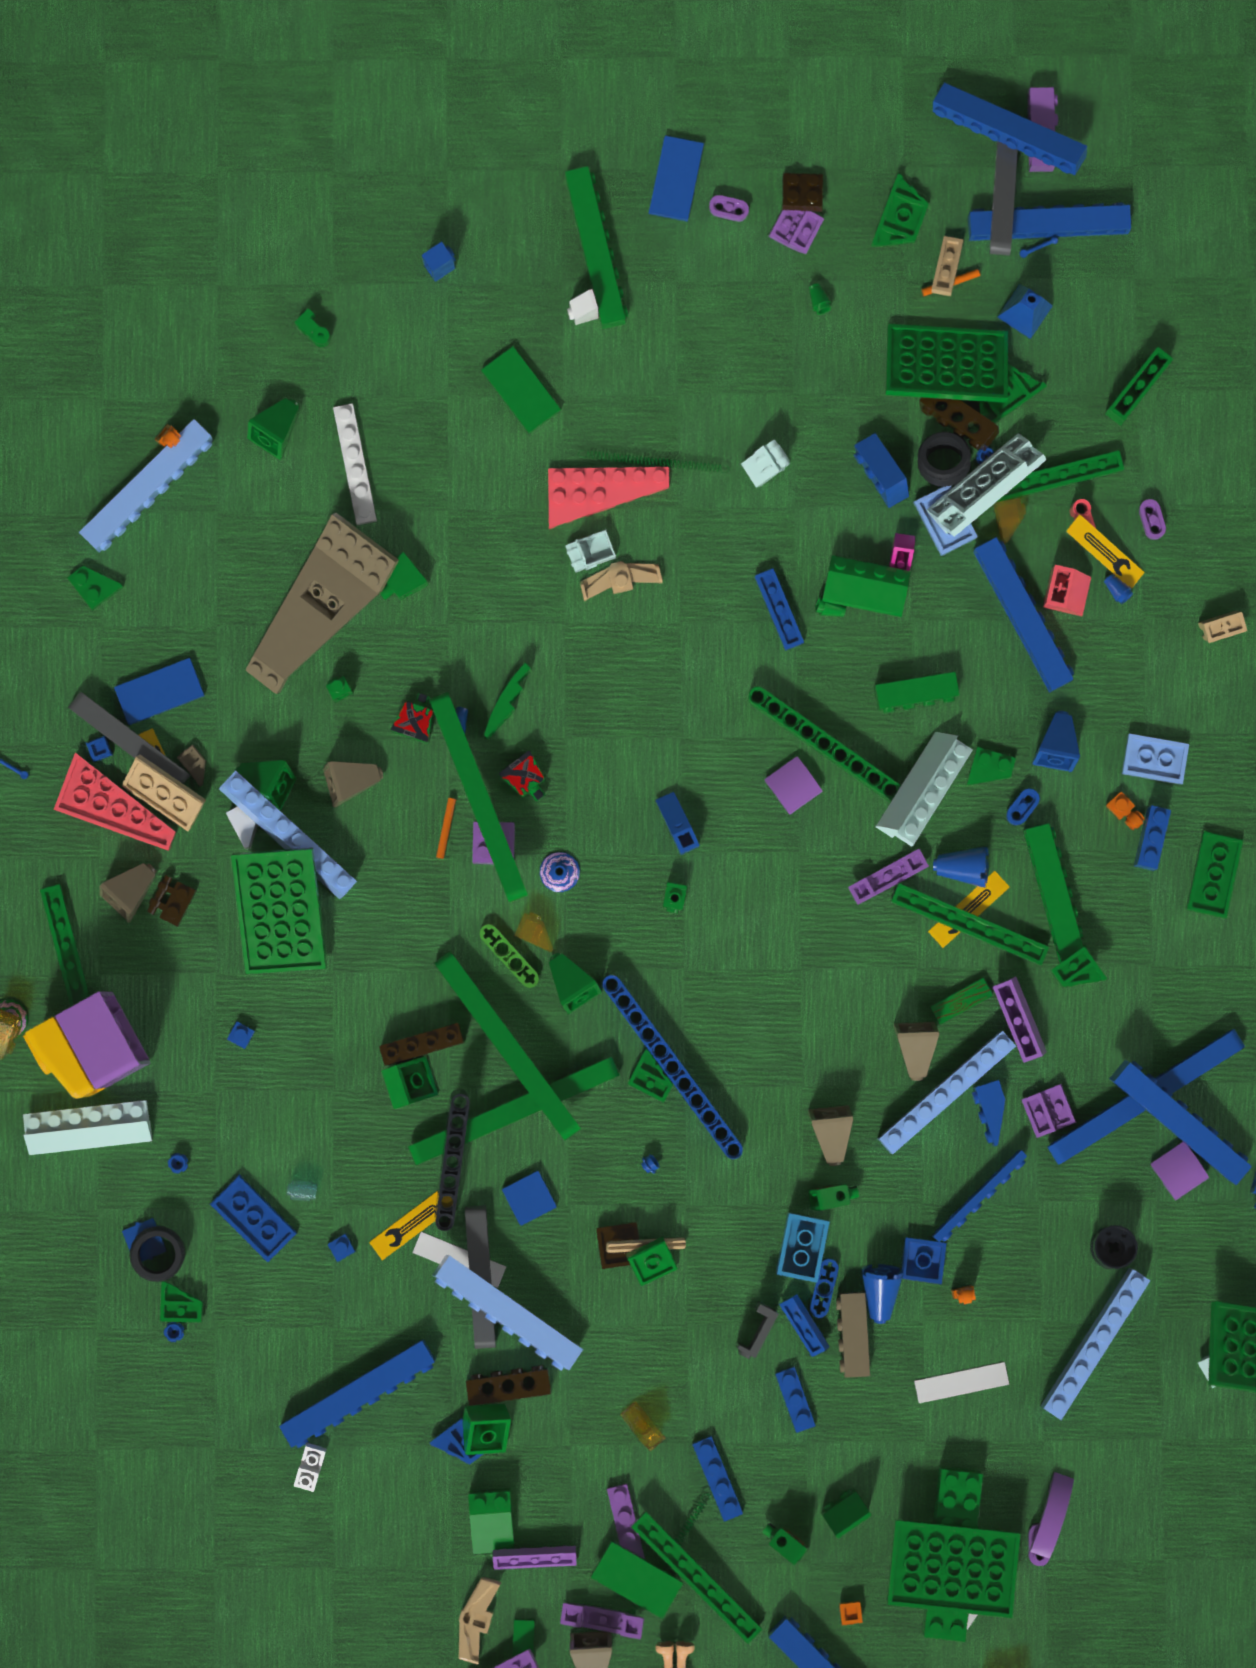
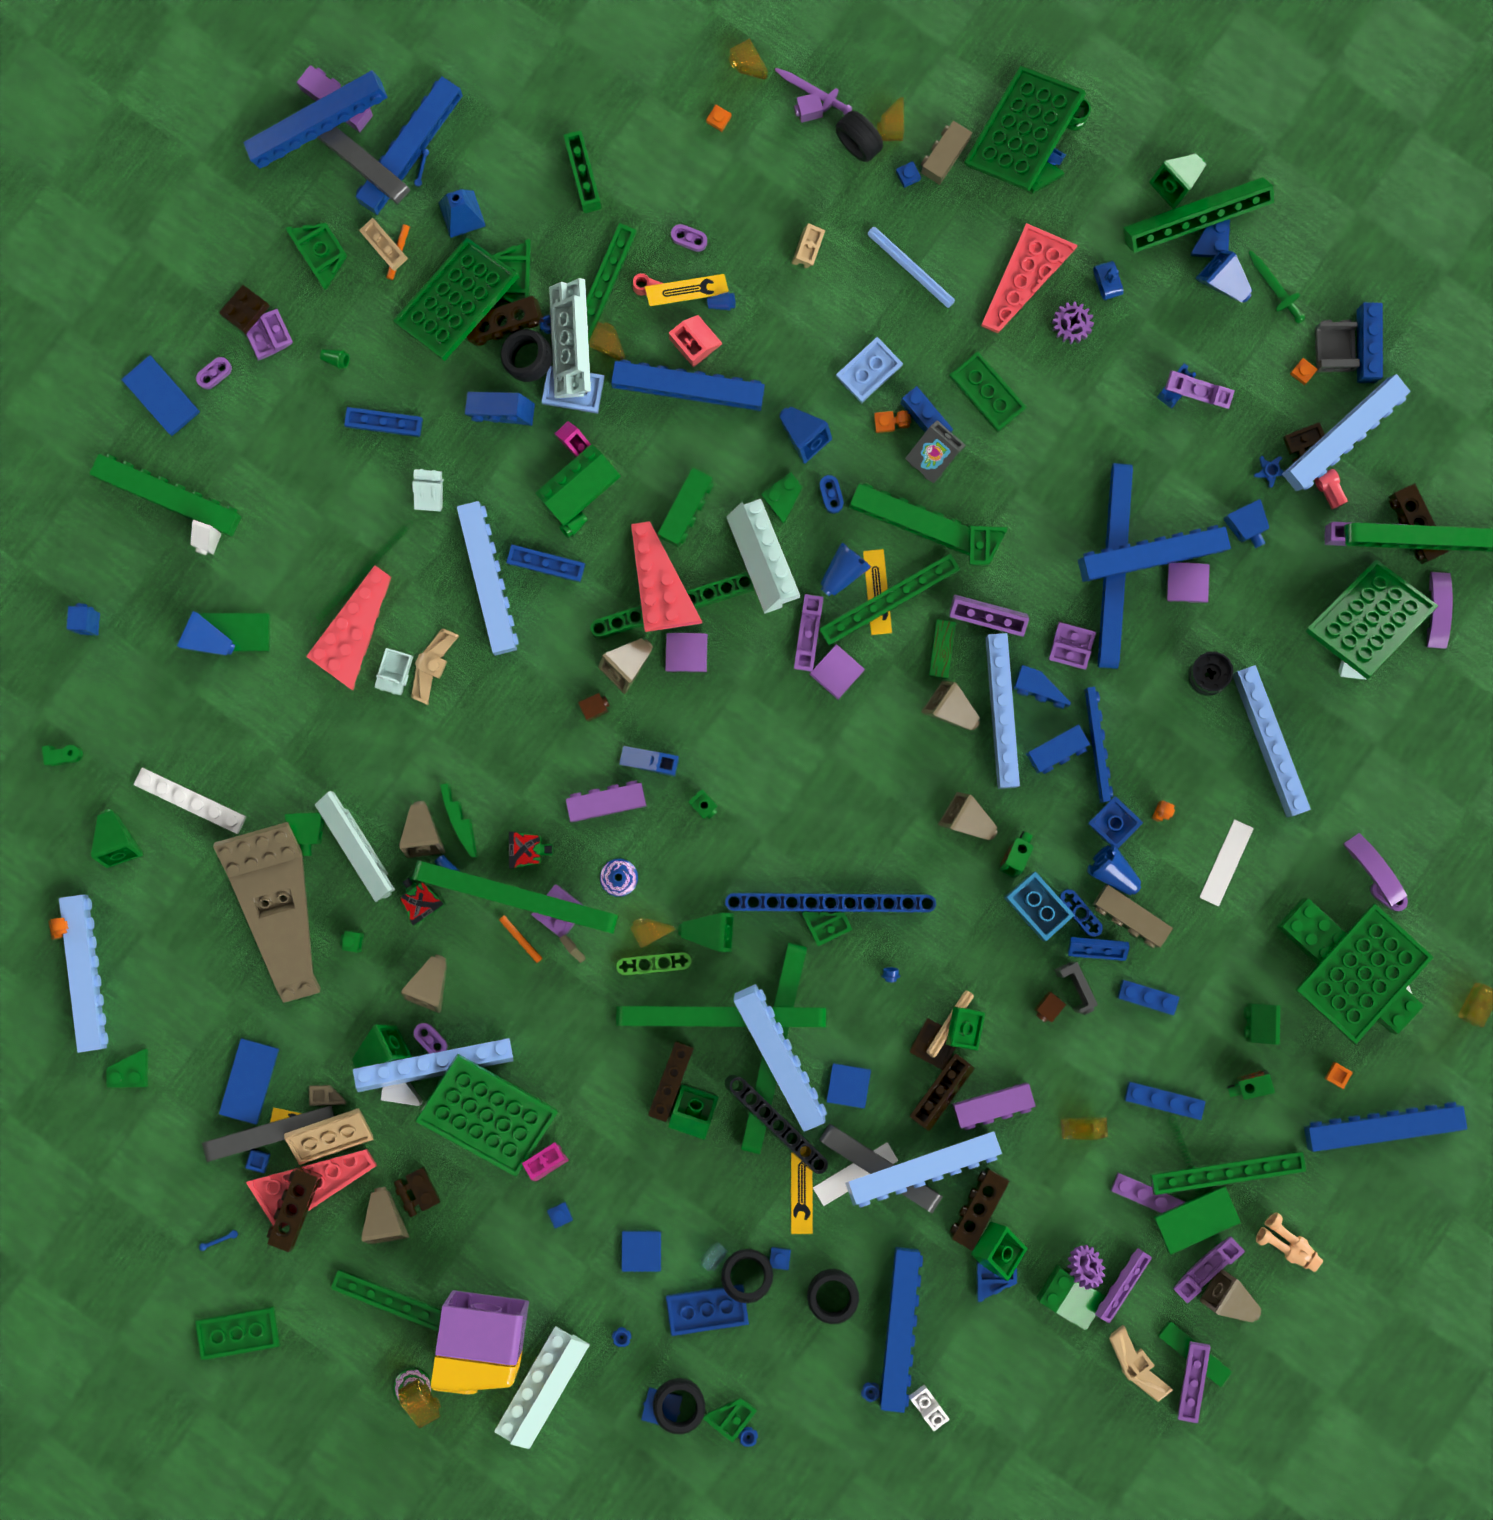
camera: 50 degrees left, 0 degrees up
none -> blue slope [177,611,236,656]
none -> dark brown brick [267,1167,322,1252]
none -> light aqua slope [315,791,395,902]
none -> blue plate [344,407,423,437]
none -> dark tan slope [399,801,445,858]
none -> medium lavender plate [414,1023,448,1054]
none -> light blue brick [457,501,519,656]
none -> dark pink hinge [522,1142,569,1181]
none -> dark tan tile [559,934,586,963]
none -> medium lavender brick [566,780,647,822]
none -> reddish brown brick [578,693,610,721]
none -> dark tan slope [598,638,653,694]
none -> blue tile [622,1231,661,1272]
none -> coral wing [631,521,702,632]
none -> black tyre [721,1249,773,1303]
none -> light blue brick [734,984,827,1132]
none -> black tyre [807,1269,859,1324]
none -> medium lavender slope [809,644,865,700]
none -> blue plate [861,1382,880,1402]
none -> dark grey panel [905,420,966,483]
none -> dark brown brick [909,1053,975,1131]
none -> medium lavender brick [952,1082,1036,1130]
none -> blue brick [1026,725,1090,774]
none -> reddish brown brick [1034,992,1066,1023]
none -> medium lavender gear [1068,1245,1105,1290]

